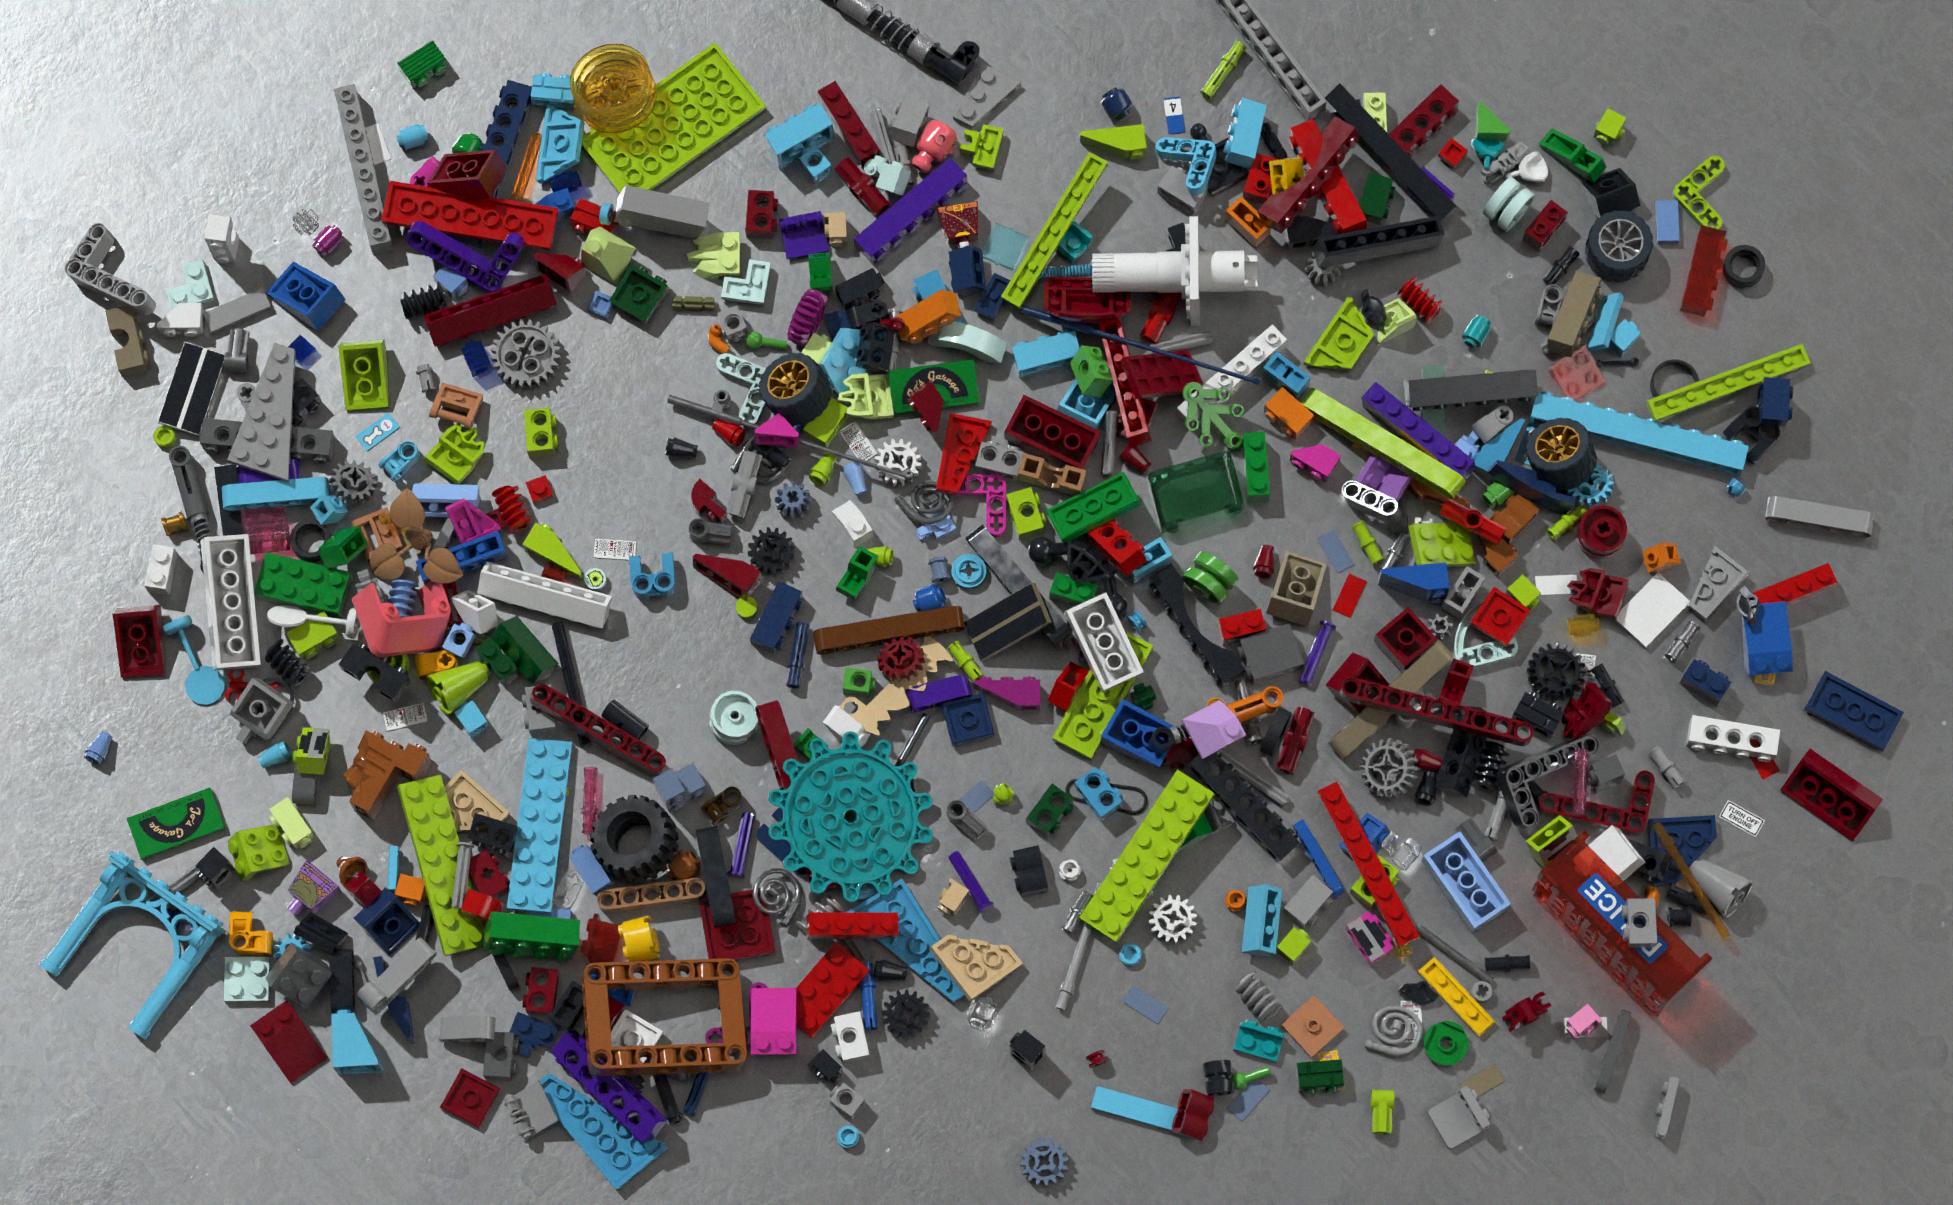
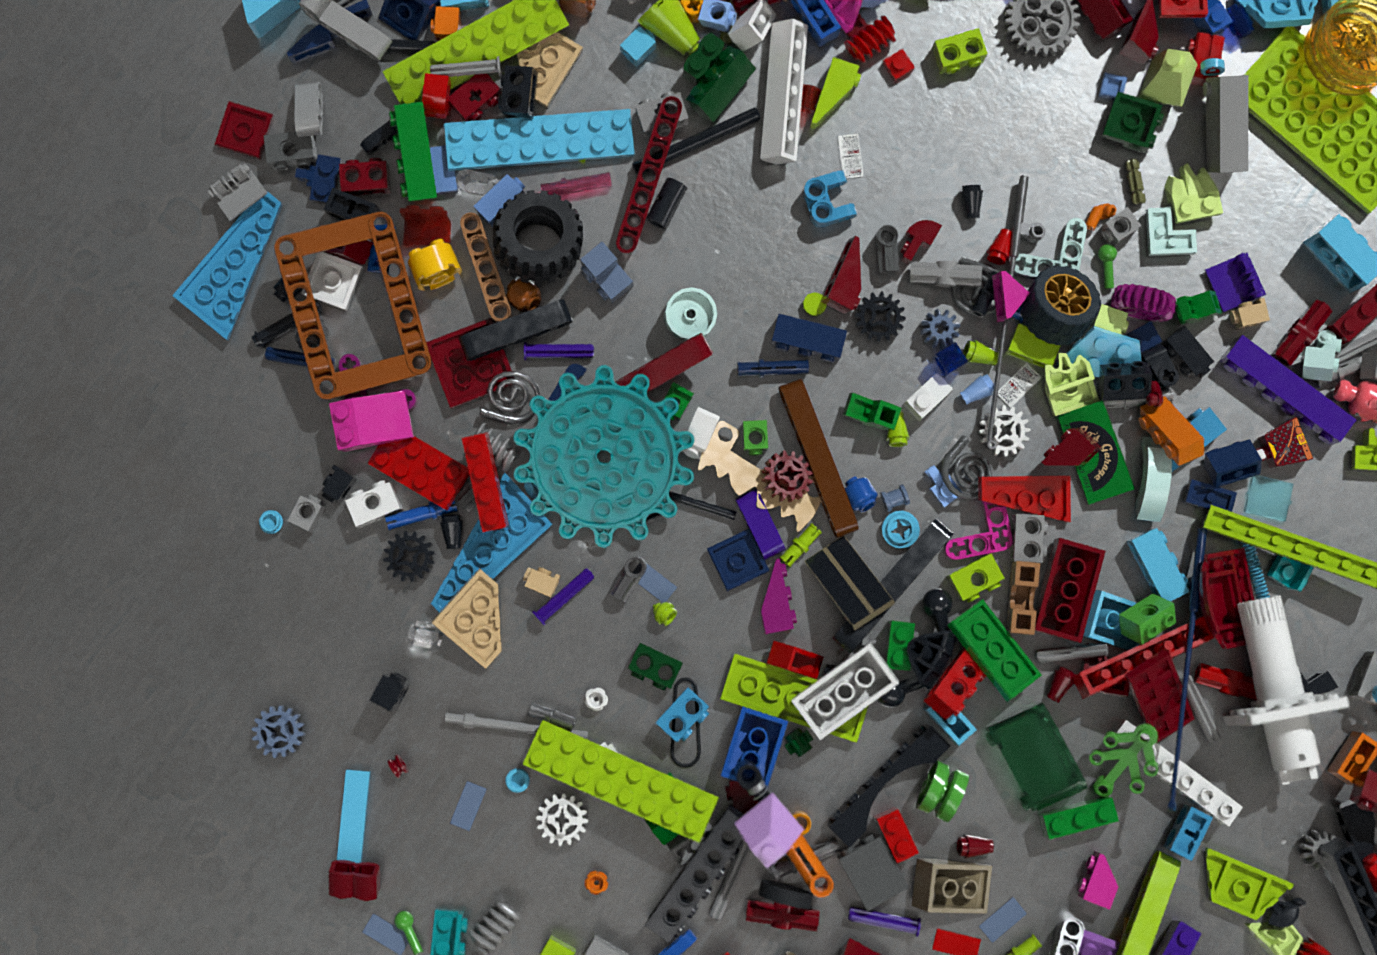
camera: 70 degrees right, 10 degrees up
dark purple brick [550,1030,668,1143] -> none
tile [584,568,607,591] -> none
dark brown piece [701,786,744,826] -> none
dark red brick [745,190,778,239] -> none
medium azure brick [799,146,832,184] -> none
black brick [1010,845,1049,896] -> none
dark azure bush [1127,610,1148,632] -> none
black wheel [1203,1060,1235,1096] -> none
medium azure brick [1242,884,1282,957] -> none
orange brick [1264,387,1314,439] -> none
none -> clear blue brick [932,342,968,378]

